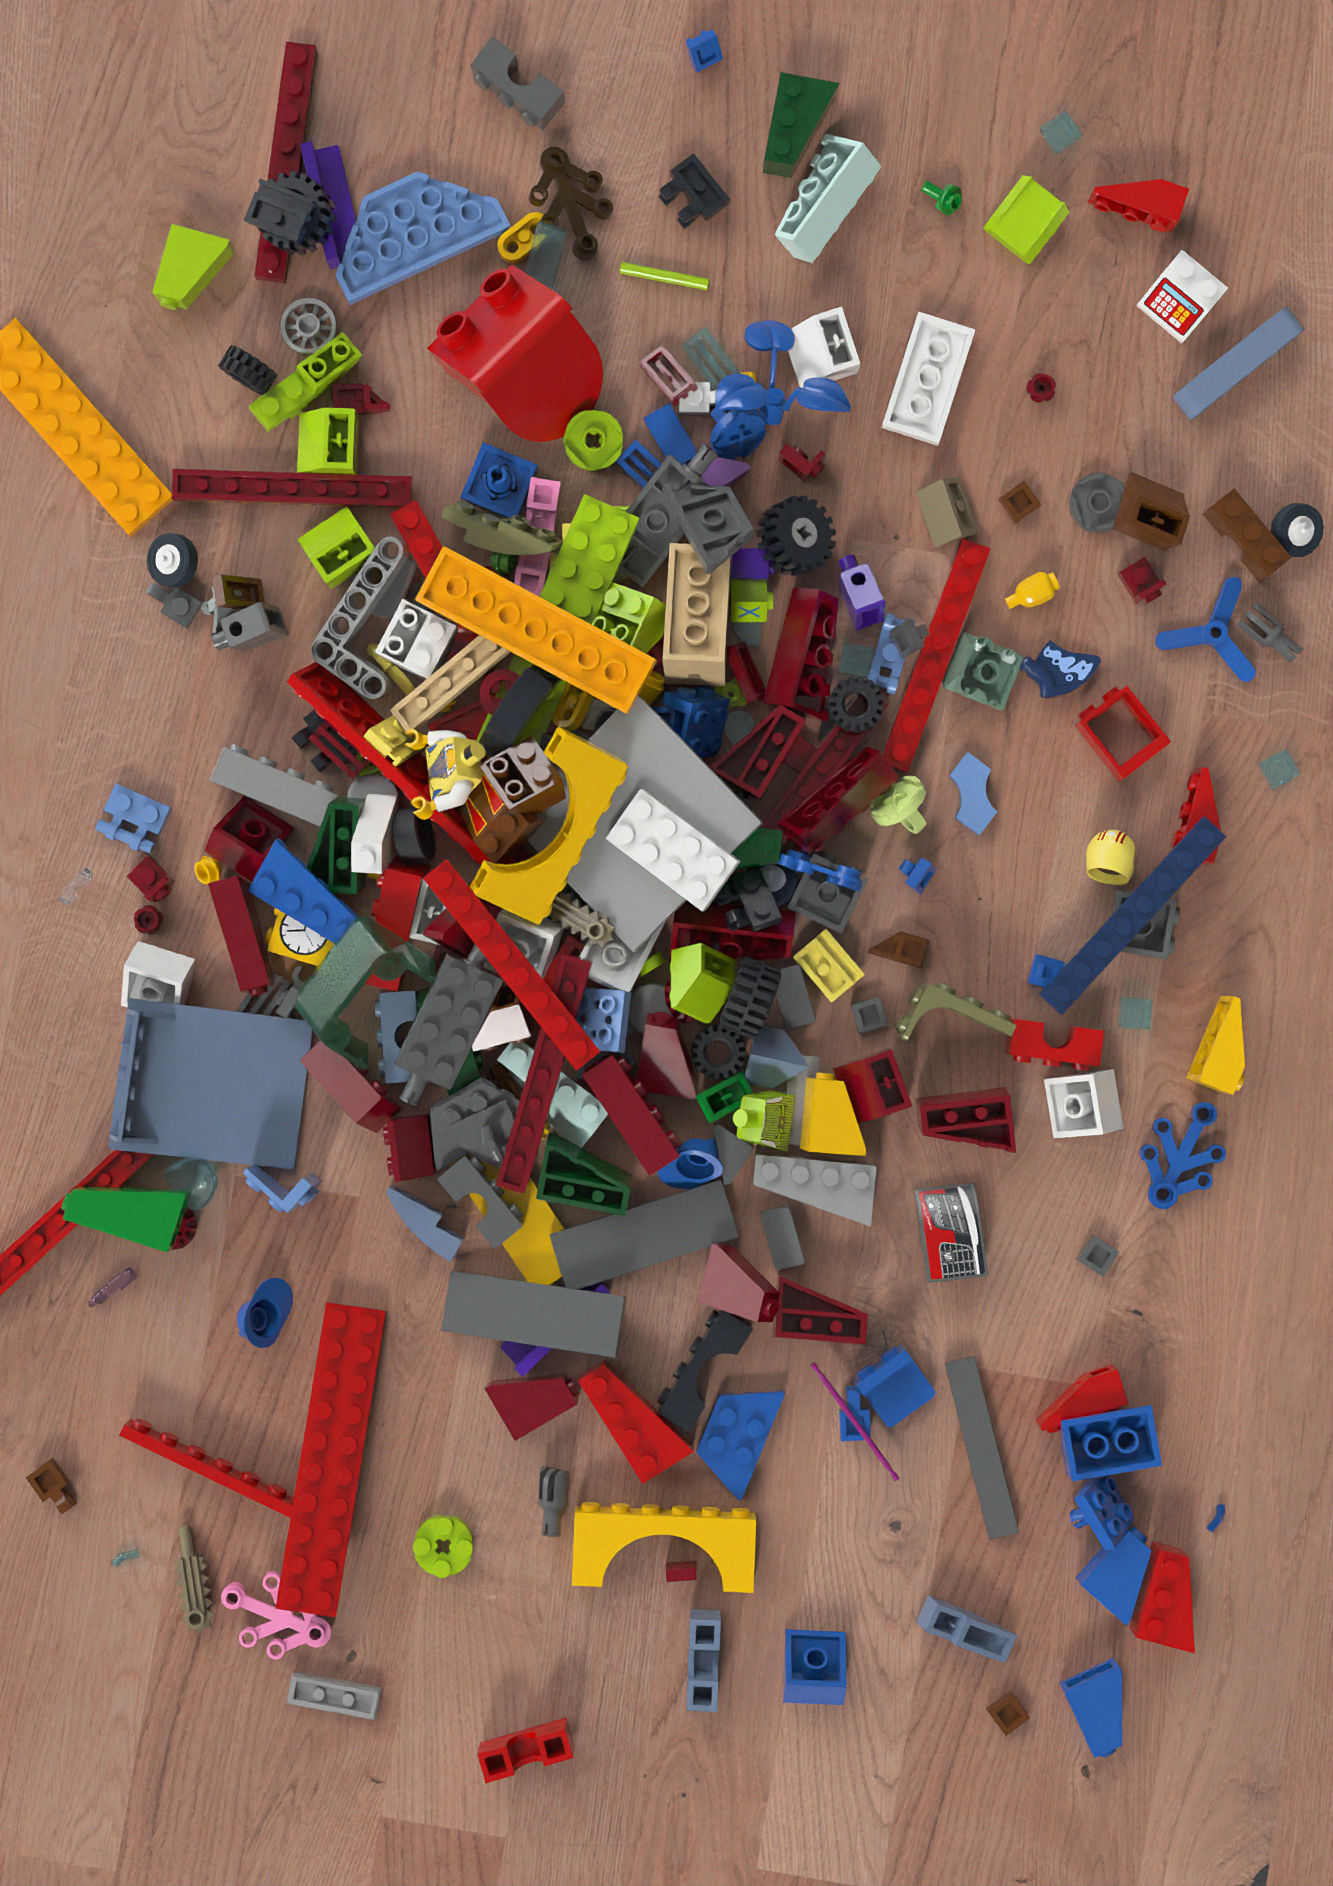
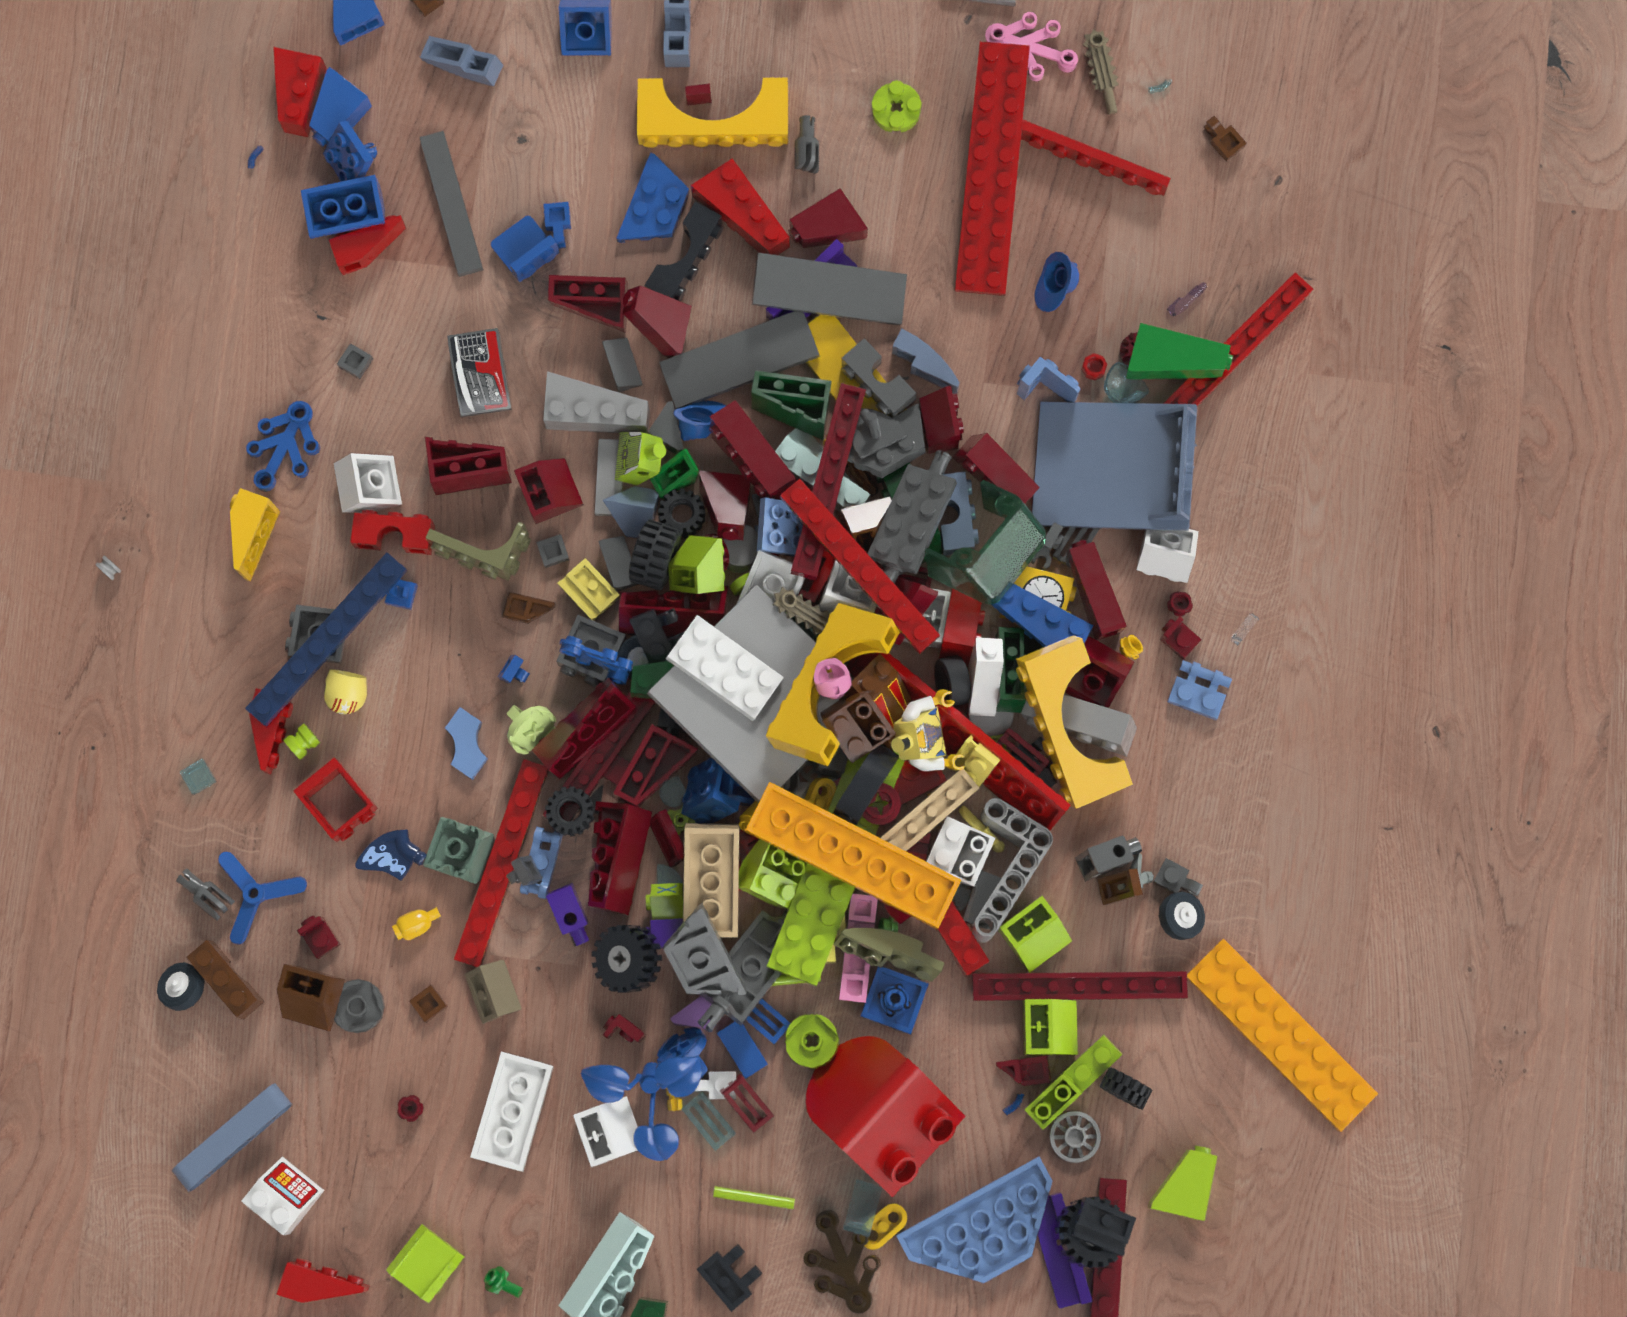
camera: 175 degrees right, 10 degrees down
yellow slope [800,1072,866,1156] -> none
magenta piece [810,1362,900,1481] -> none
clear light blue tile [838,642,873,678] -> none
clear light blue tile [1118,997,1152,1029] -> none
none -> lime wheel [283,723,321,760]
none -> bright pink piece [814,658,852,699]
none -> blue leg [1003,1094,1024,1115]
none -> yellow arch [1016,635,1133,809]
none -> red tile [1081,353,1108,380]

